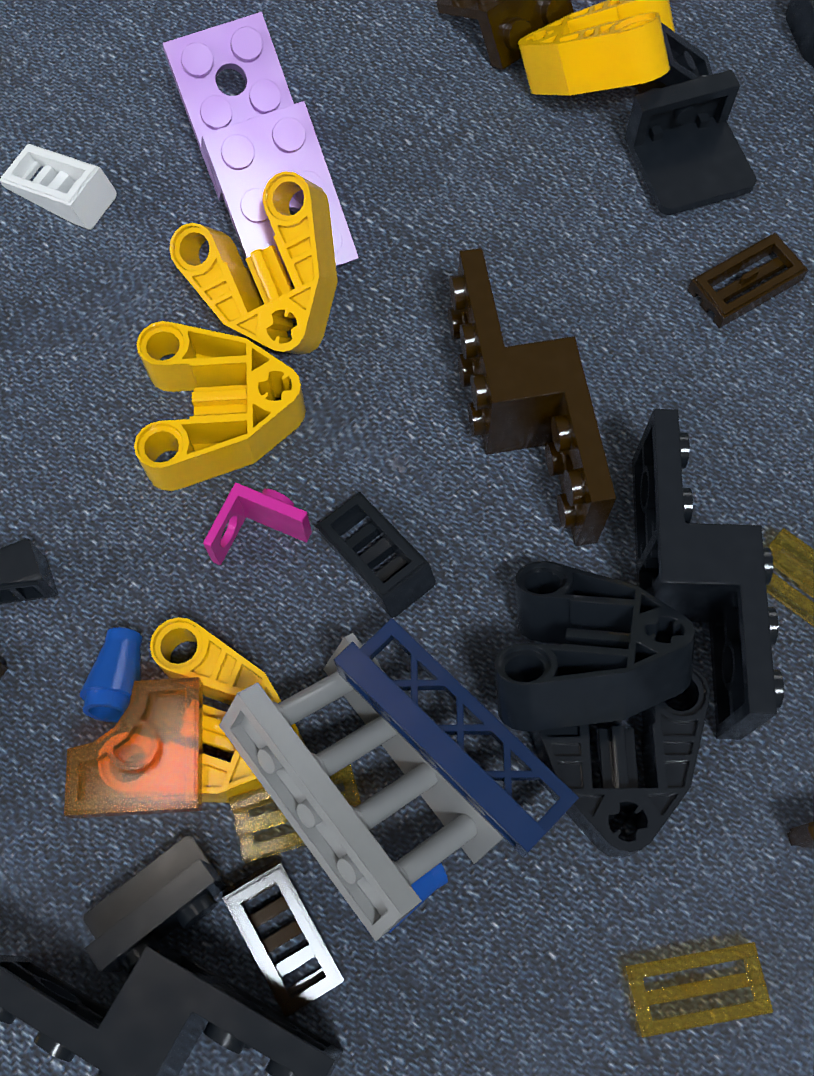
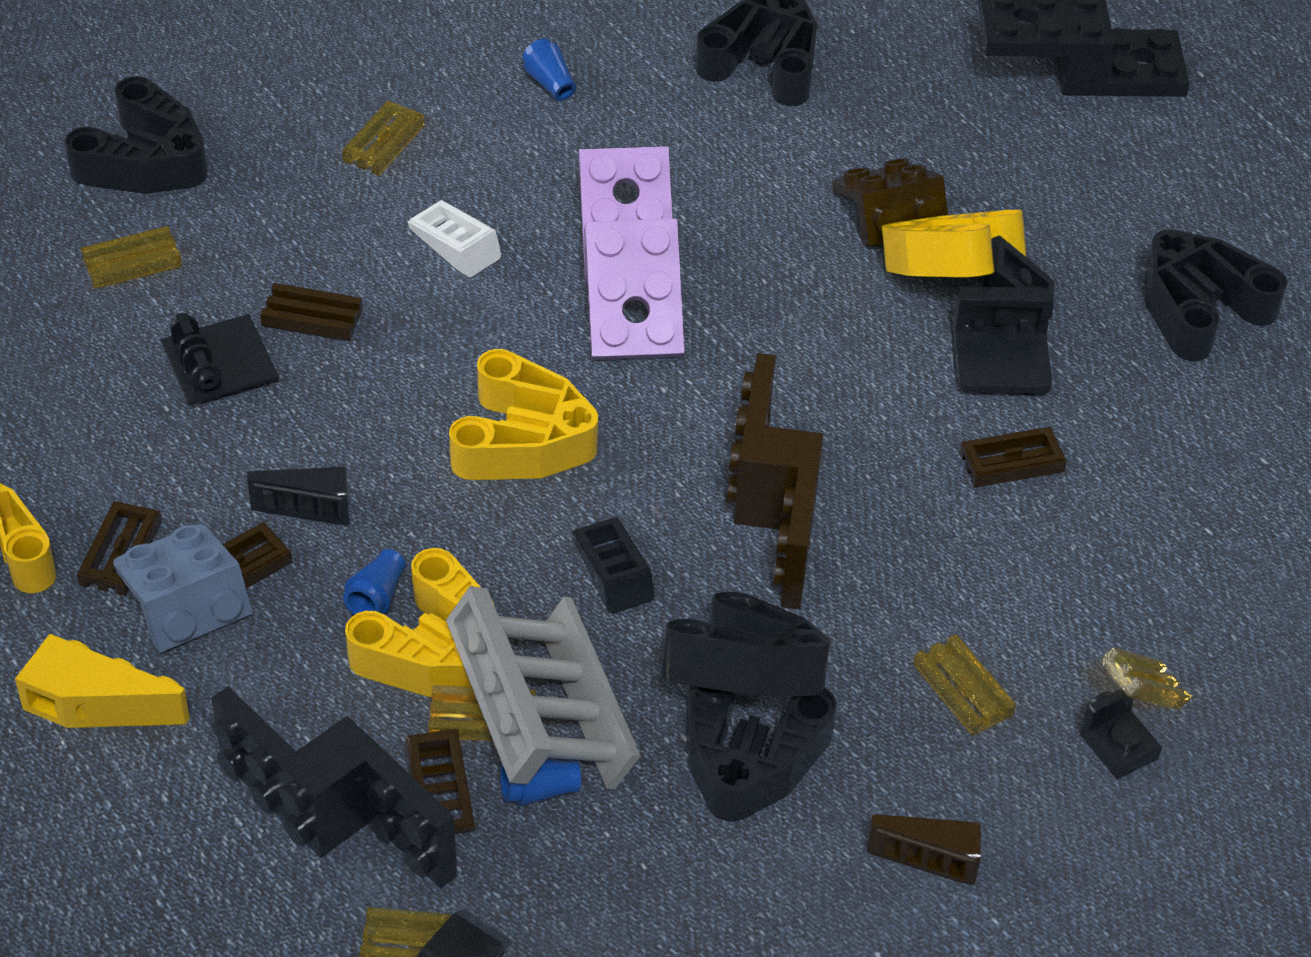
camera: 15 degrees right, 20 degrees down
clear orange tile [64,677,203,819] -> none
black bracket [83,836,228,974] -> none
yellow connector [169,171,338,355] -> none
dark pink bracket [203,482,312,565] -> none
dark blue fence [334,618,579,858] -> none
clear yellow tile [622,942,773,1038] -> none
black bracket [632,409,784,740] -> none

